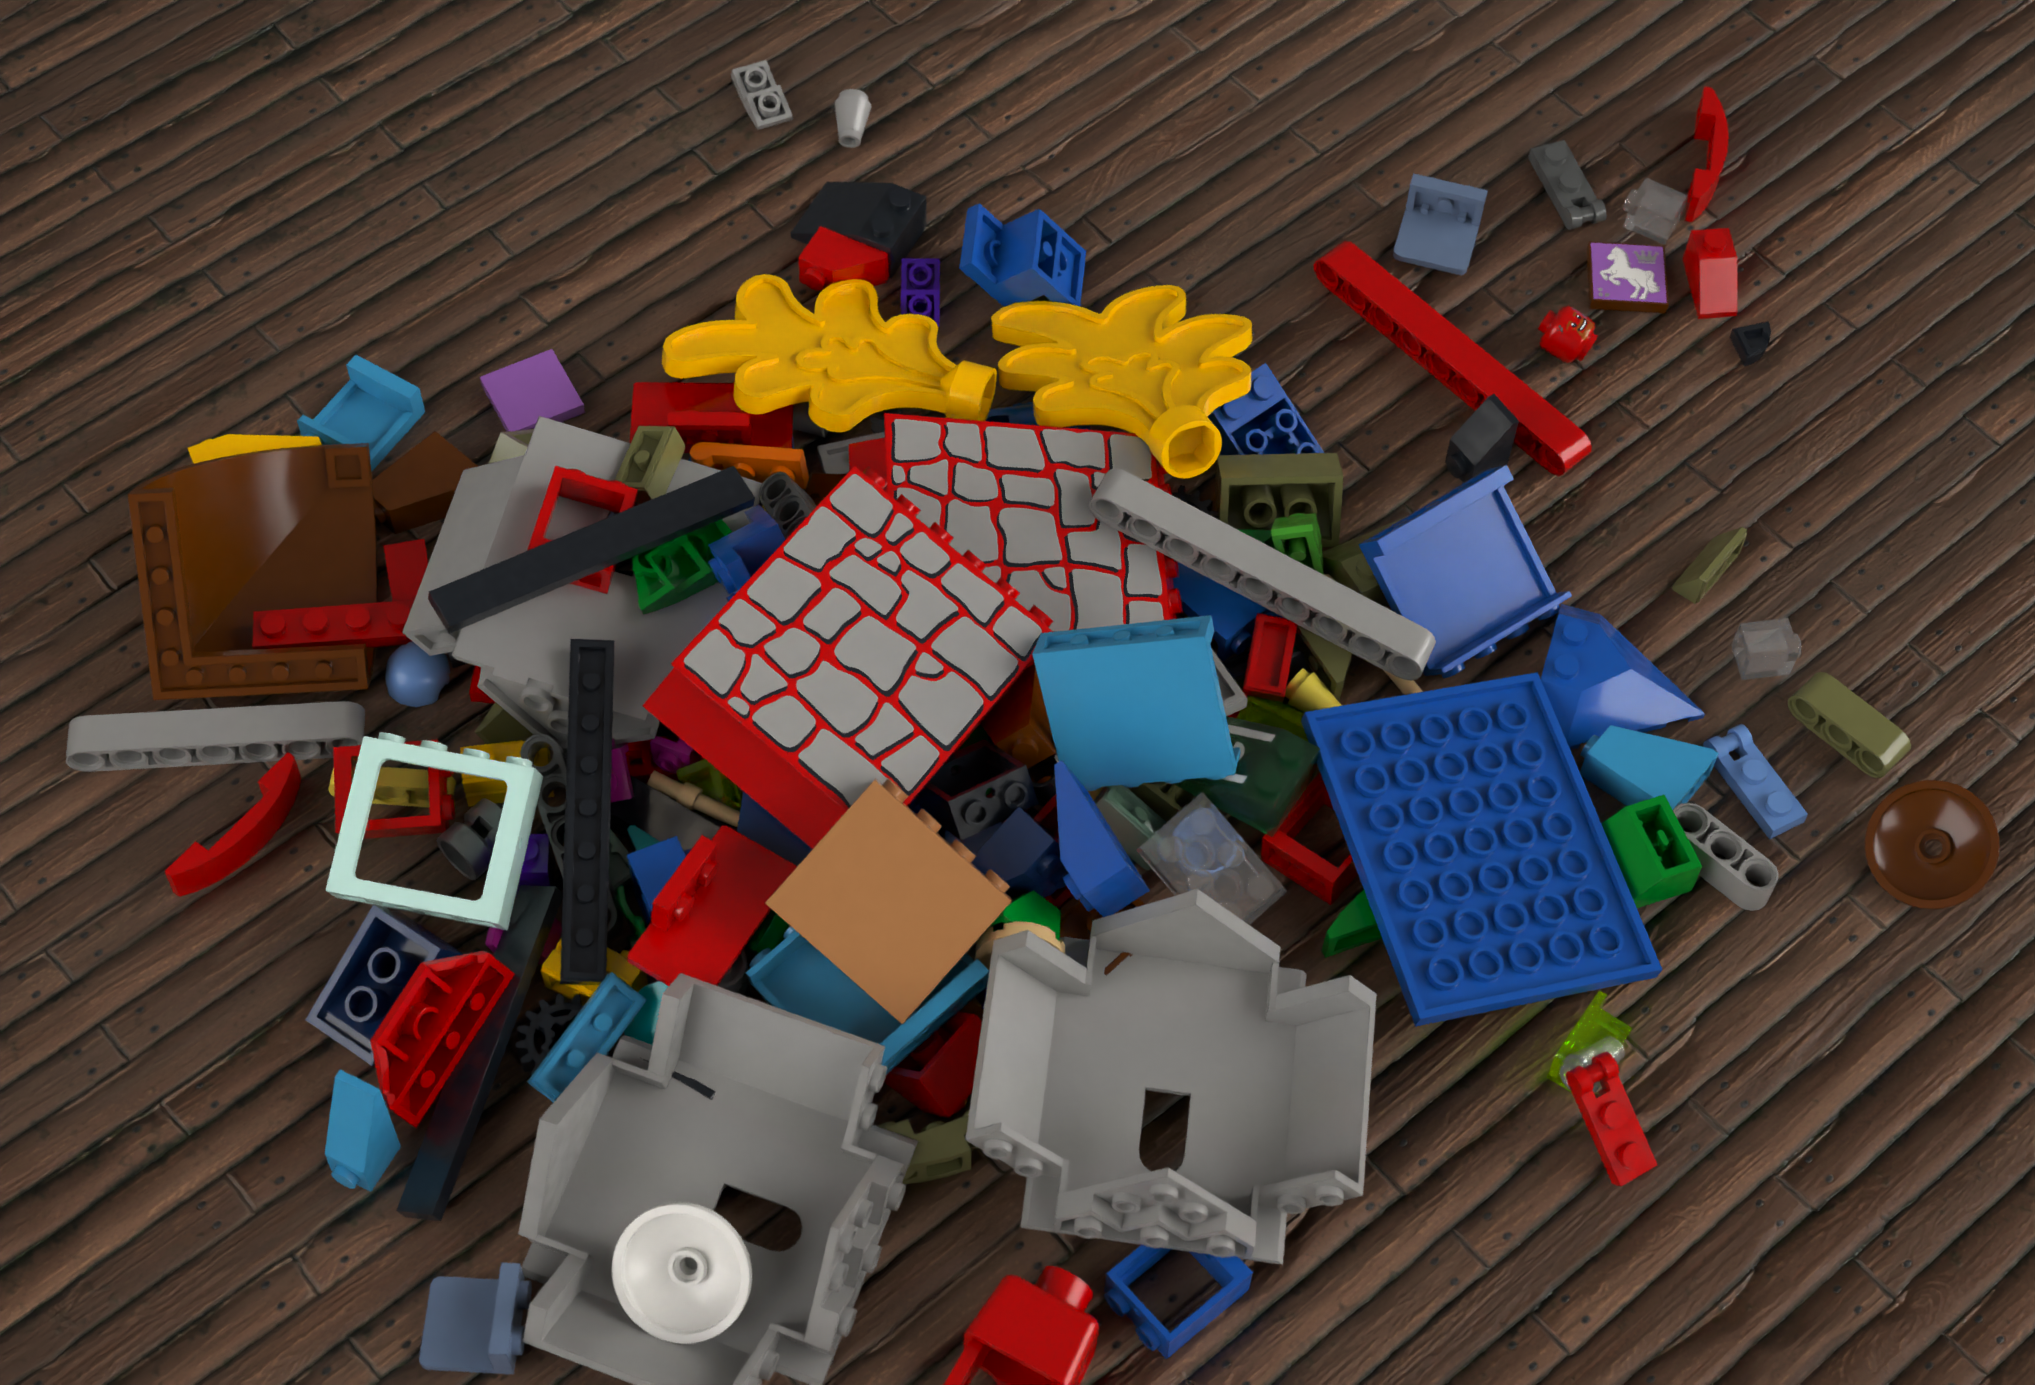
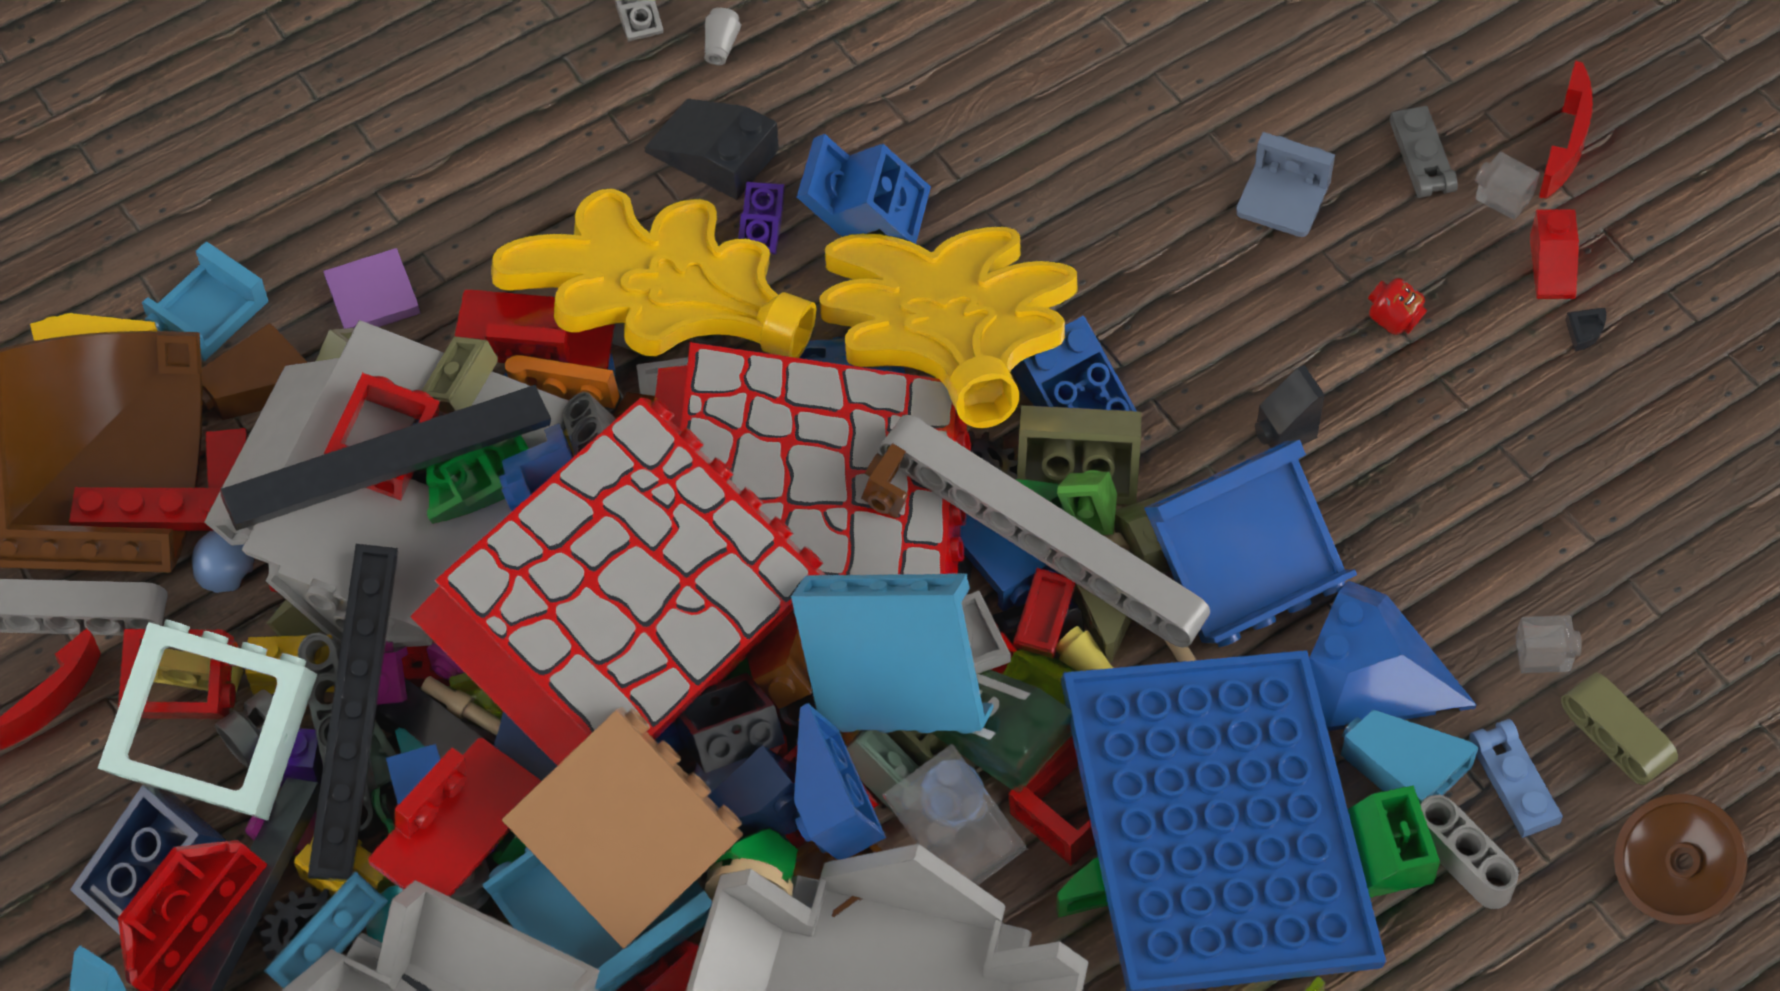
camera: 10 degrees right, 0 degrees up
red slope [798,226,889,291] -> none
red beam [1314,240,1592,476] -> none
tile [1586,241,1669,313] -> none
olive slope [1672,527,1748,604] -> none
none -> reddish brown bracket [861,443,908,518]

